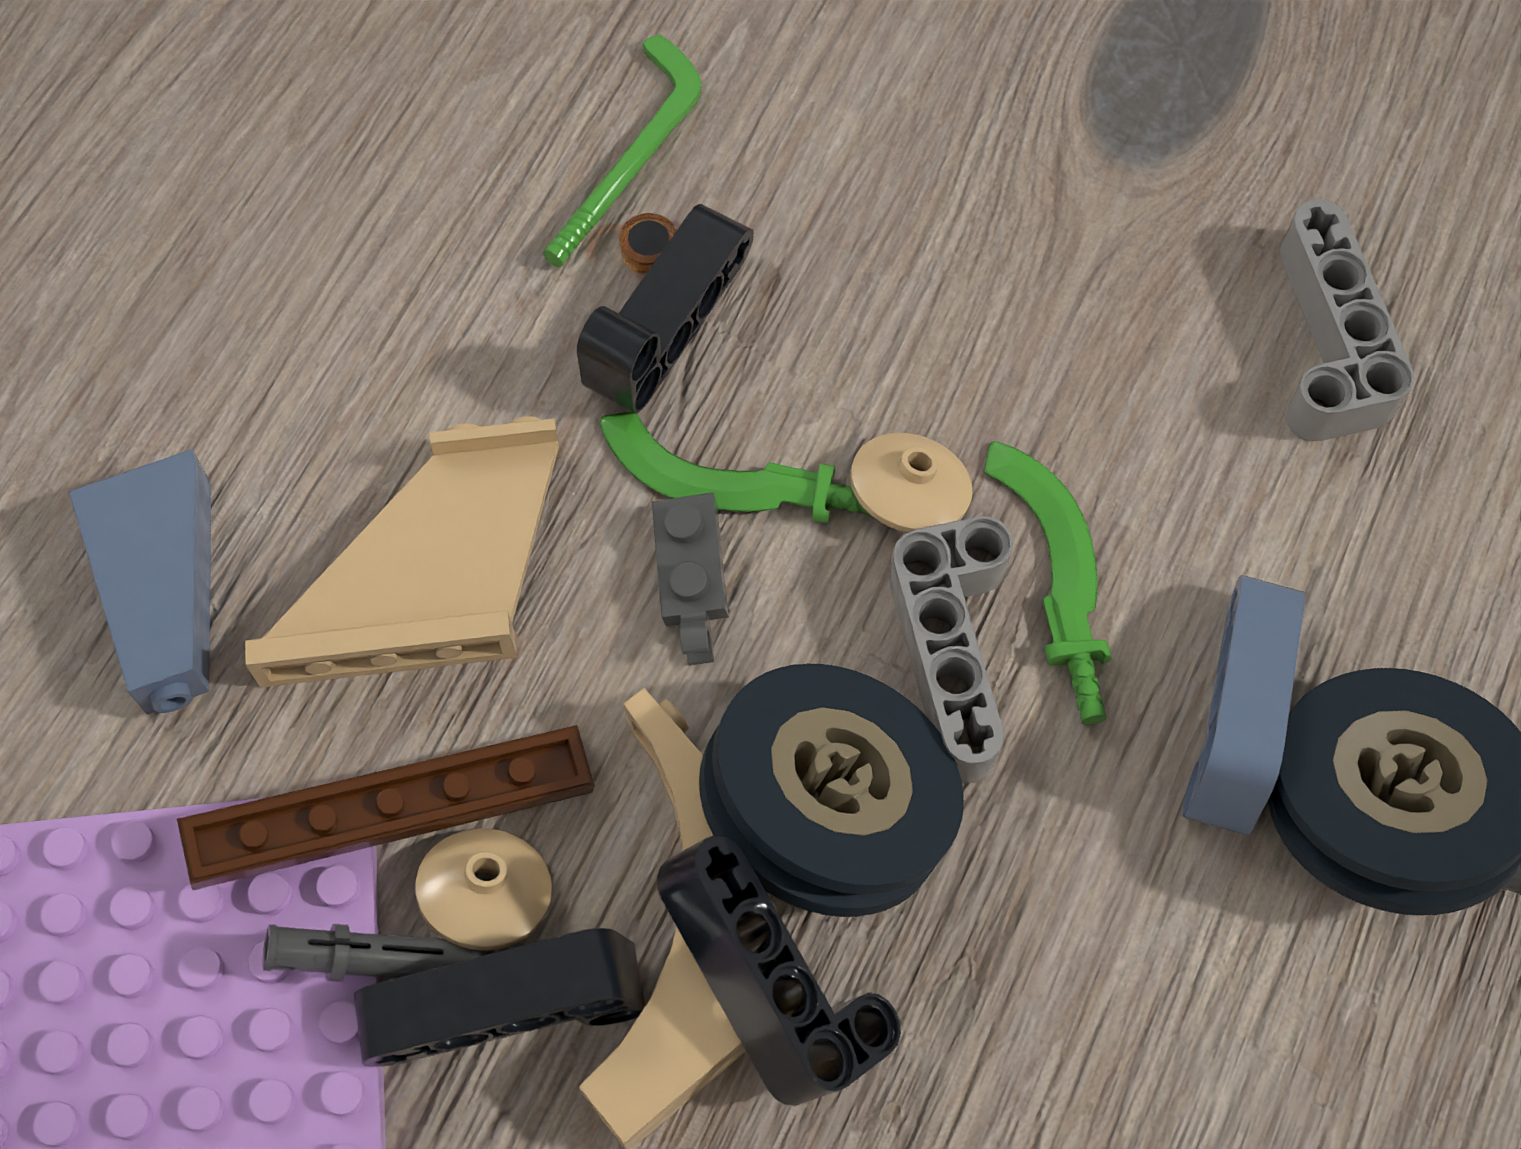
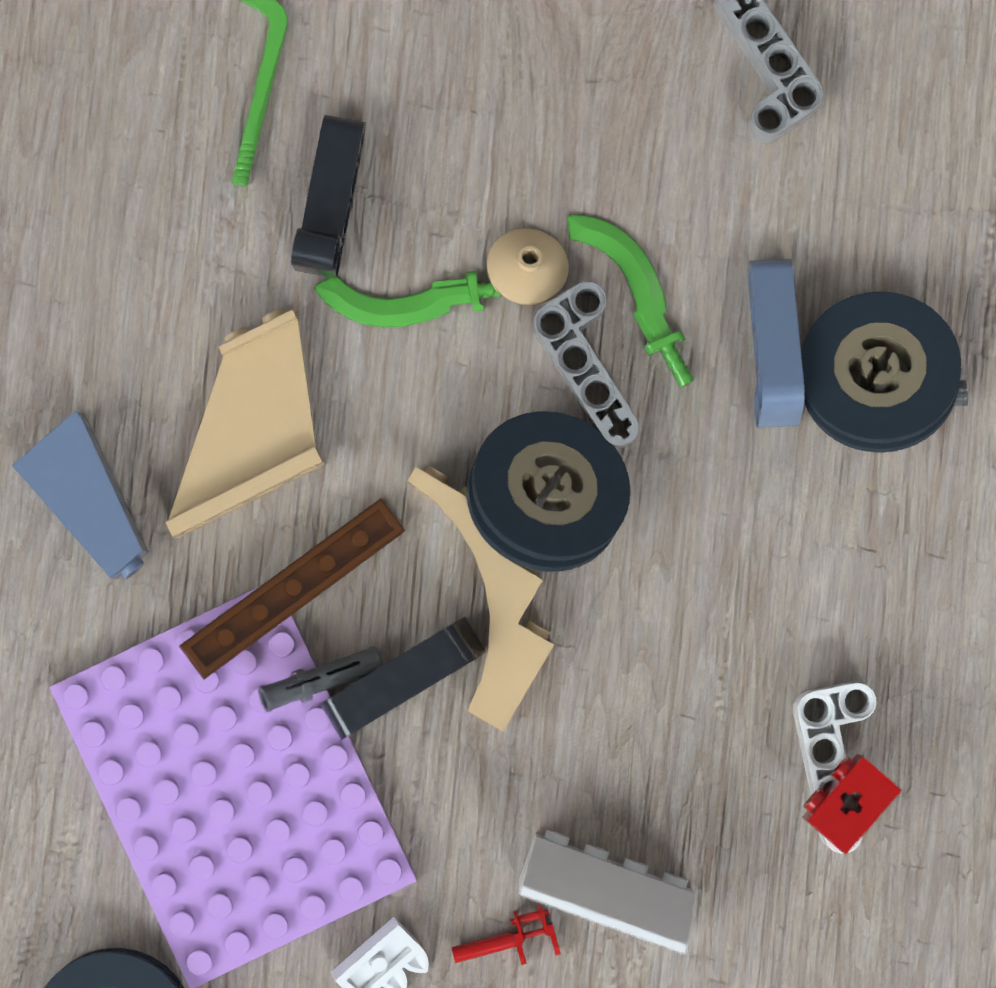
camera: 15 degrees left, 20 degrees up
tan dish [415,828,552,951] -> none
tile [619,213,677,274] -> none
dark grey plate [652,492,729,666] -> none
black beam [657,835,901,1106] -> none

